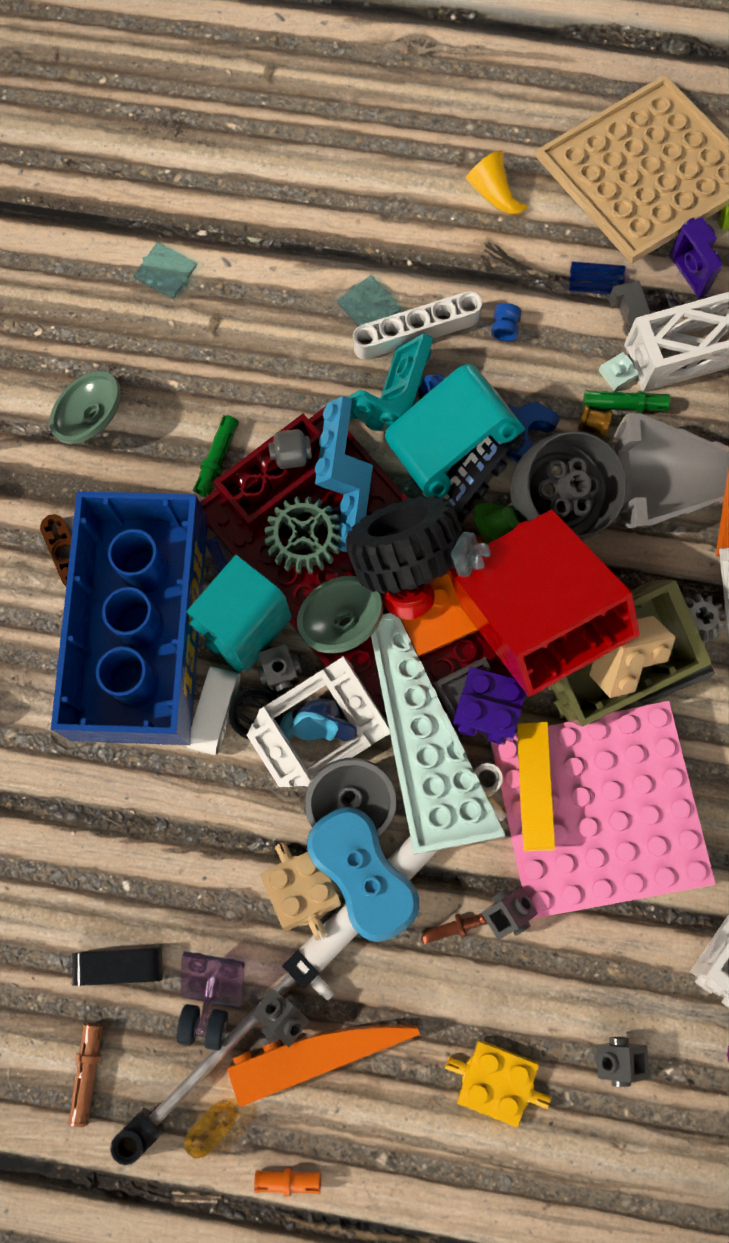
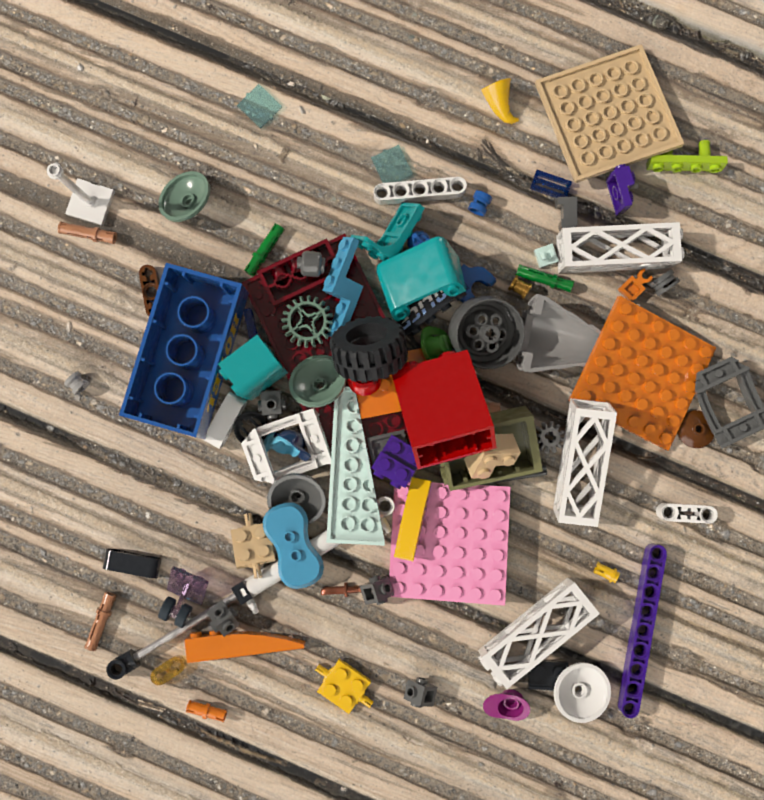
camera: 10 degrees right, 10 degrees up
clear light blue tile [451,532,491,577] -> none

